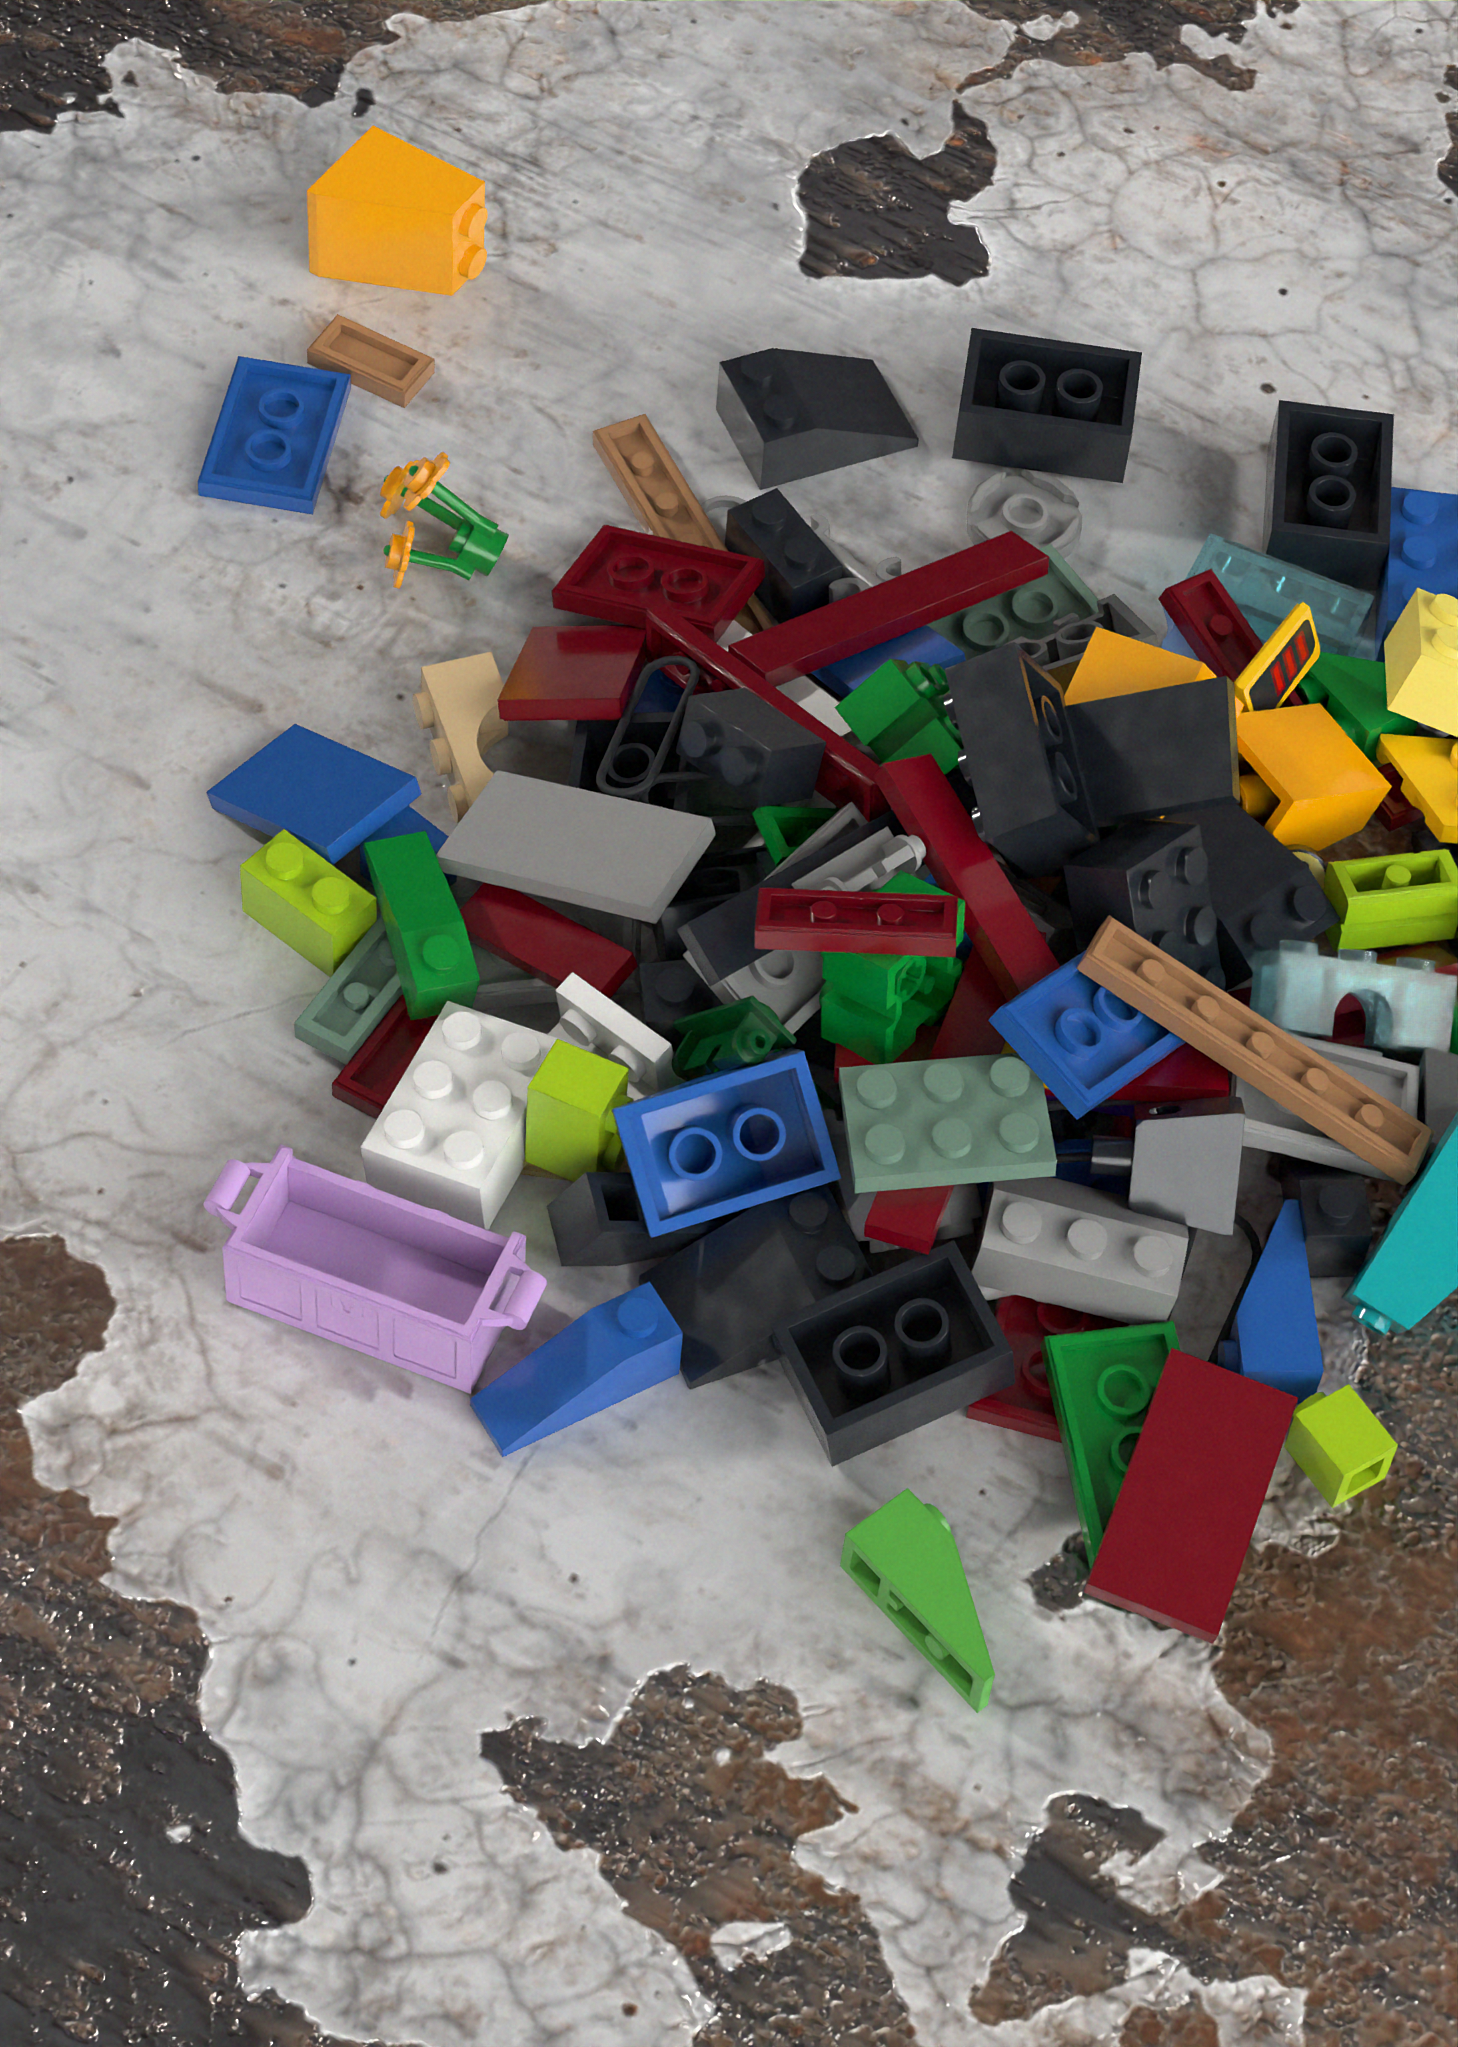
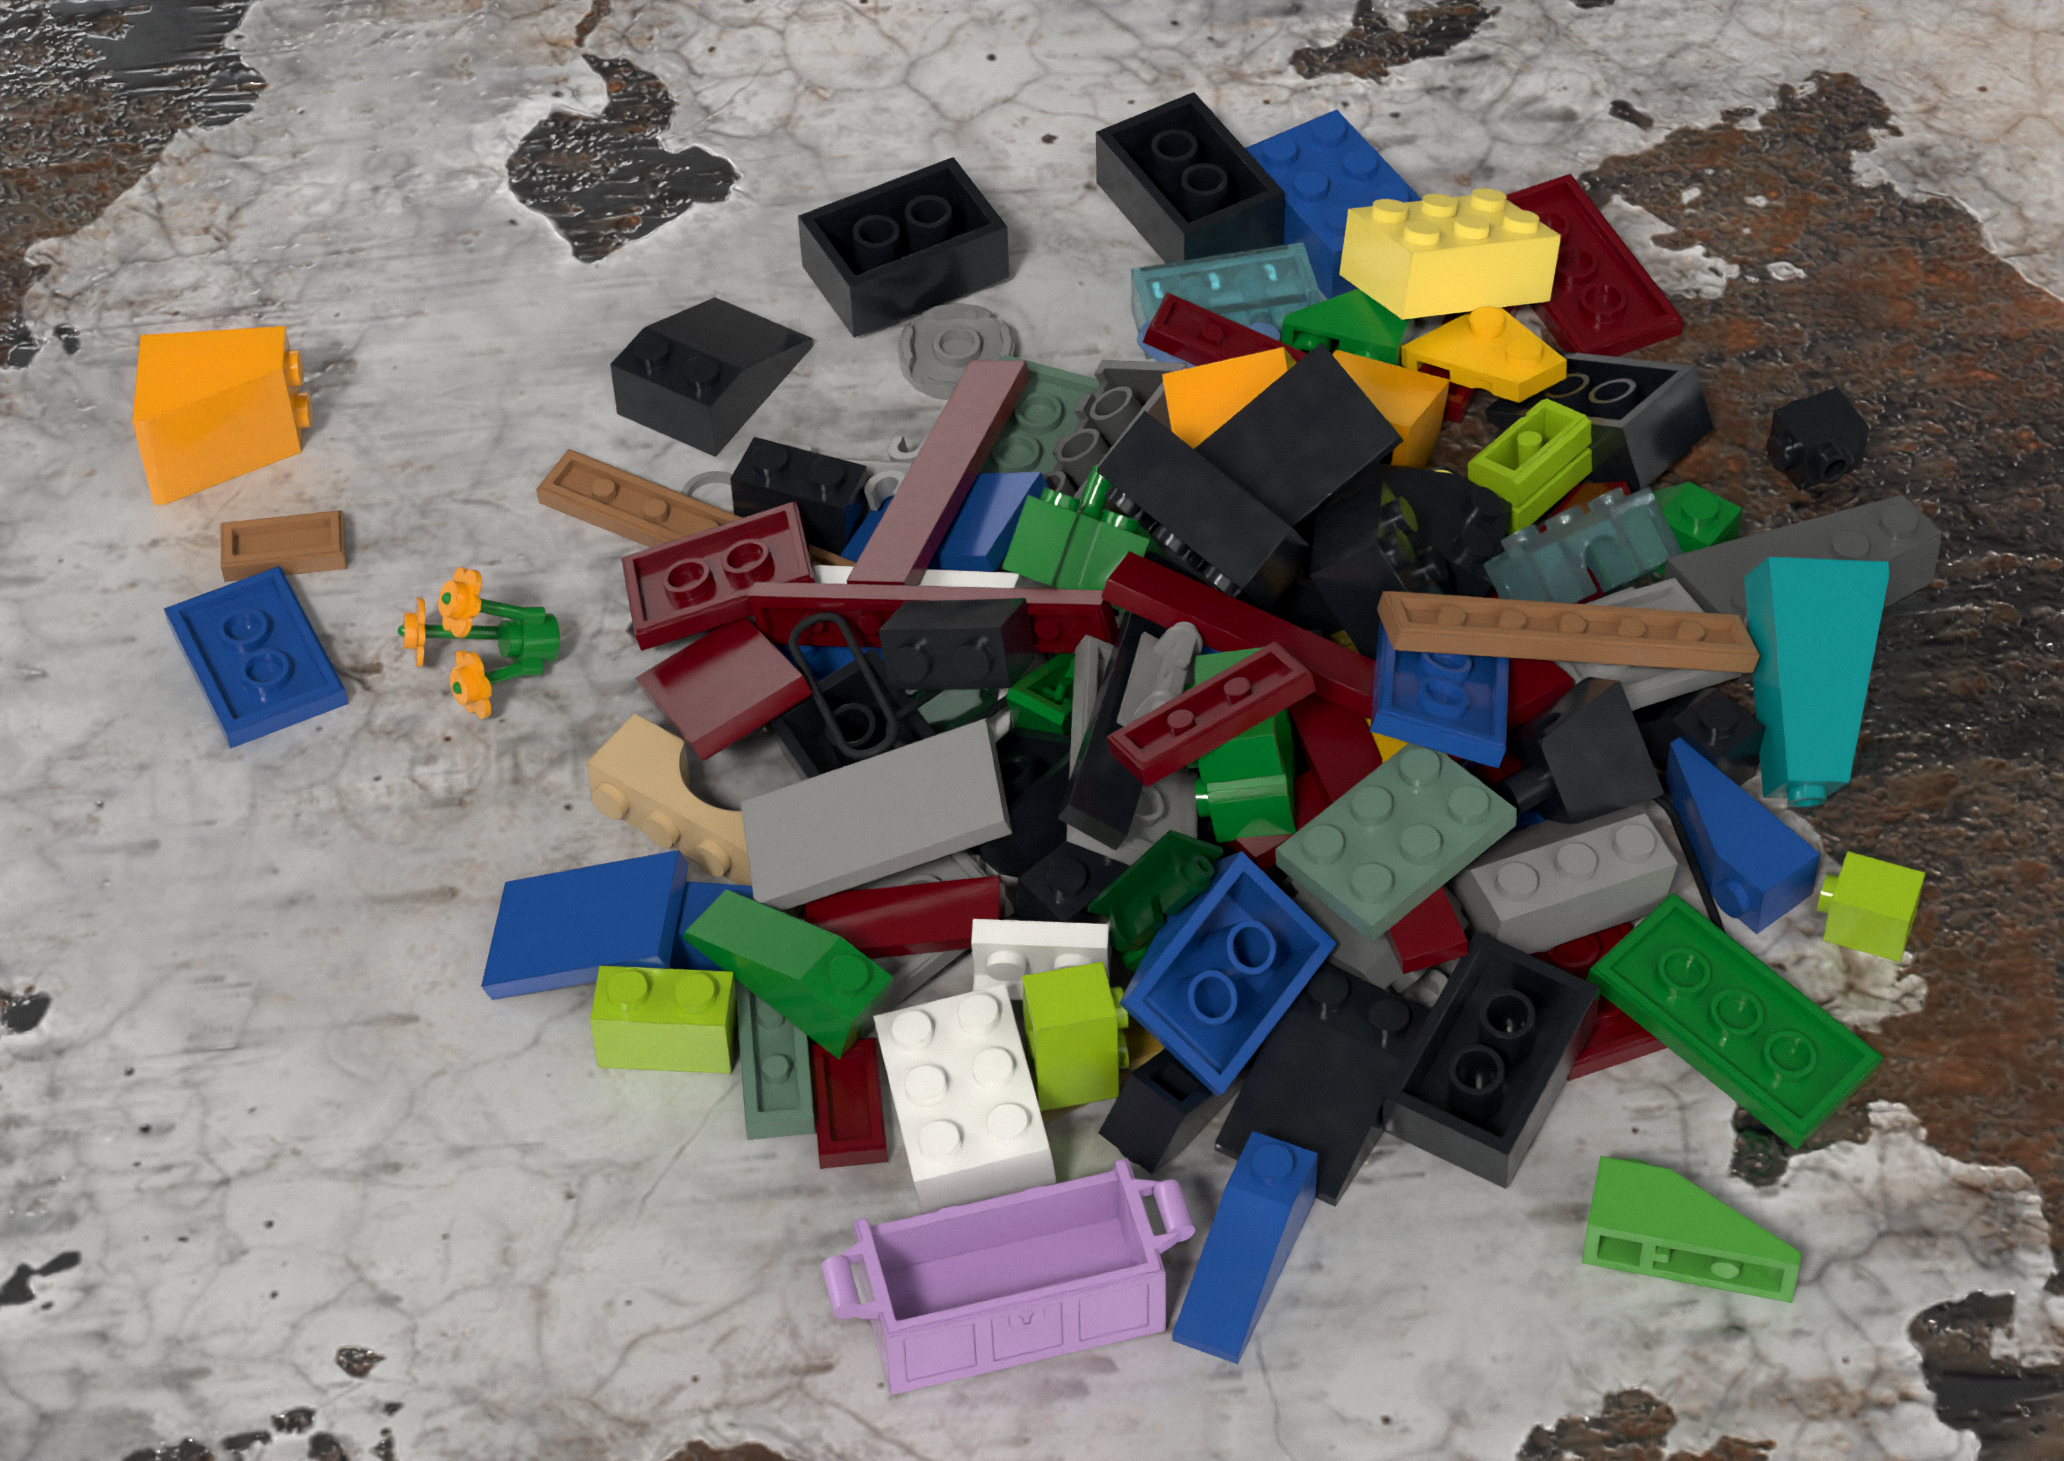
camera: 30 degrees left, 5 degrees down
dark red tile [1083,1348,1298,1644] -> none
slope [1234,601,1320,713] -> none

